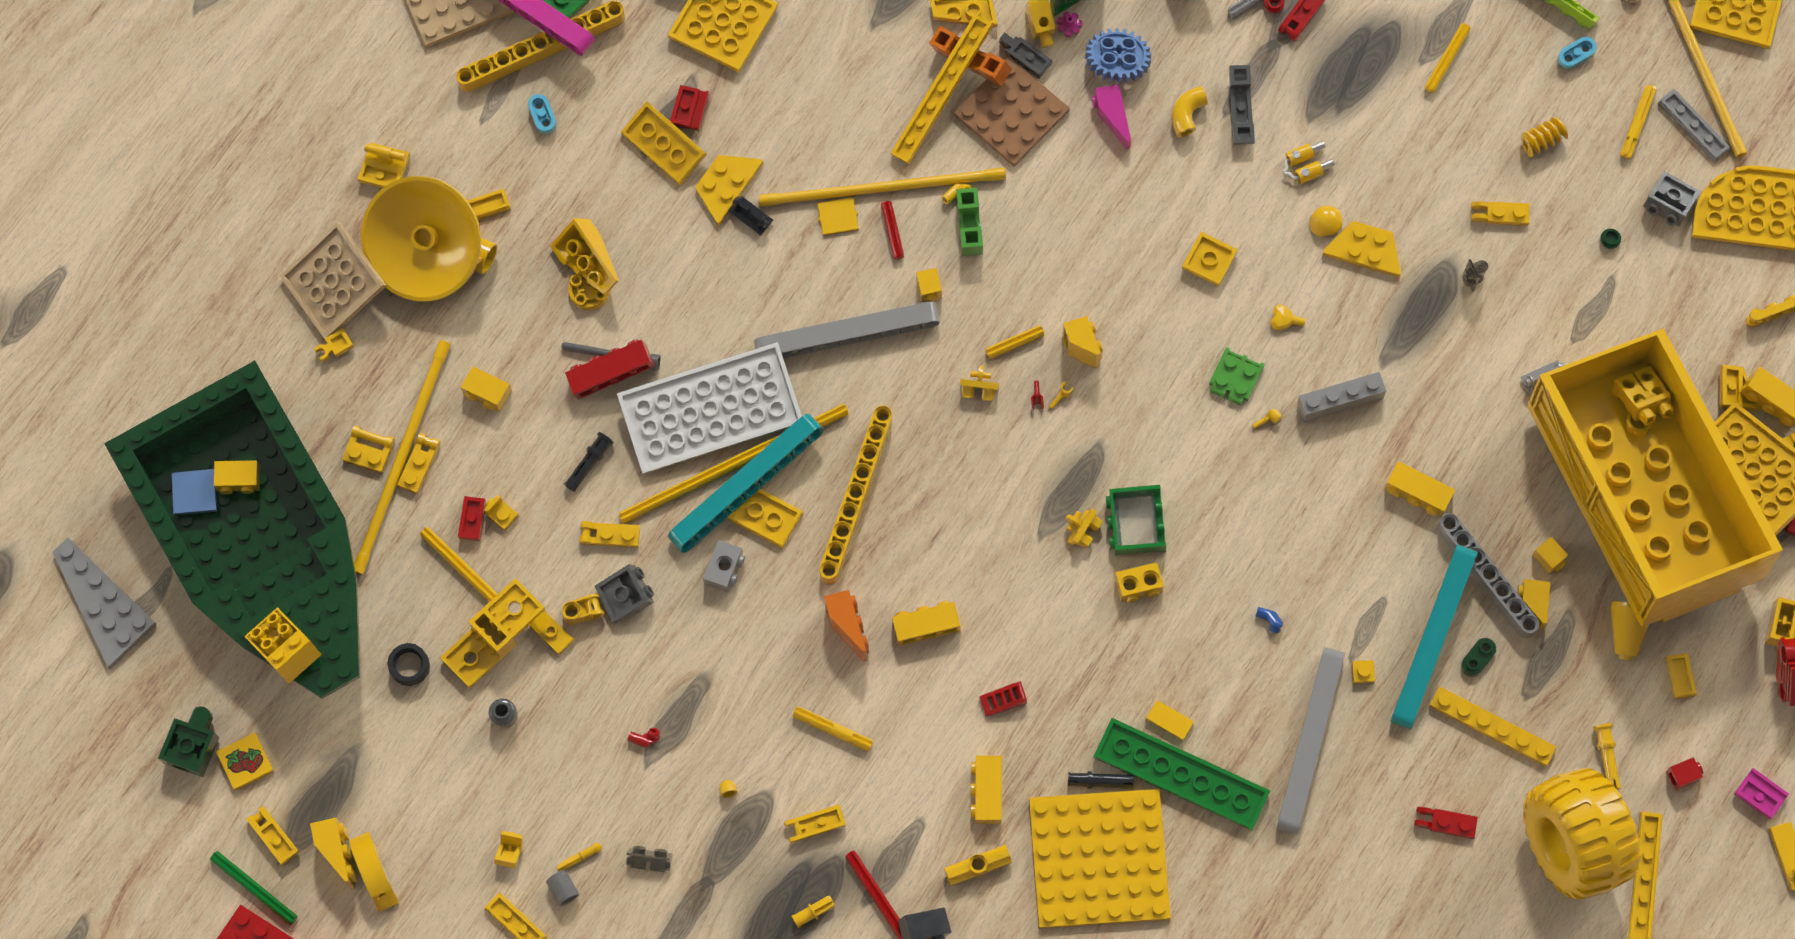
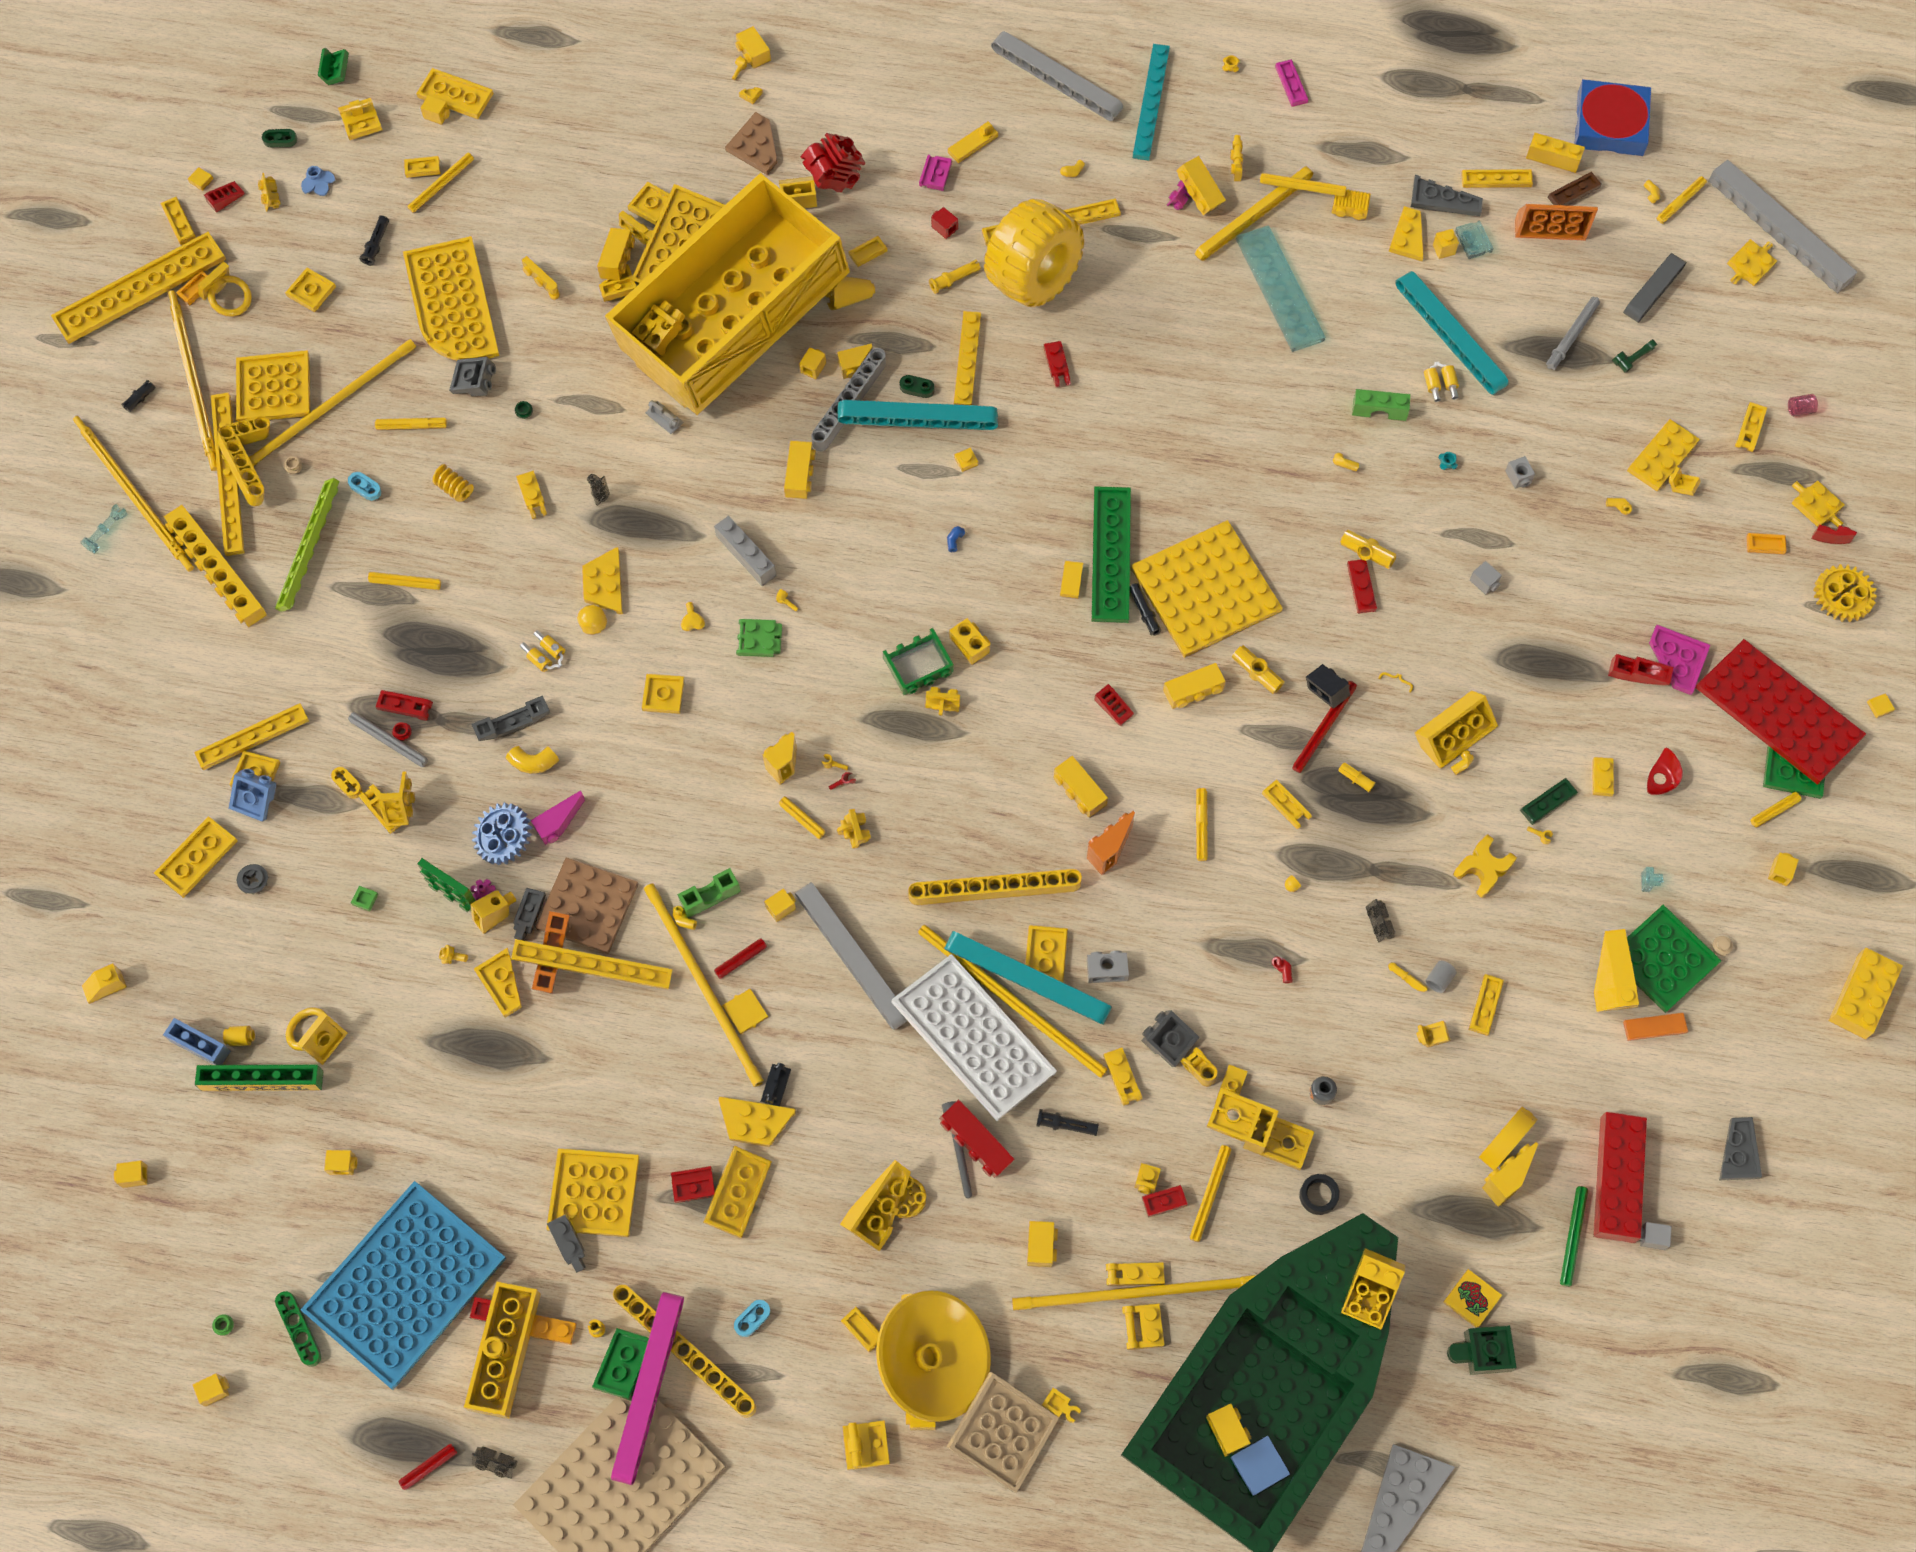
camera: 115 degrees left, 5 degrees down
yellow plate [246,805,300,866] -> none
light grey beam [1276,647,1345,835] -> none
light grey tile [1658,89,1731,162] -> none

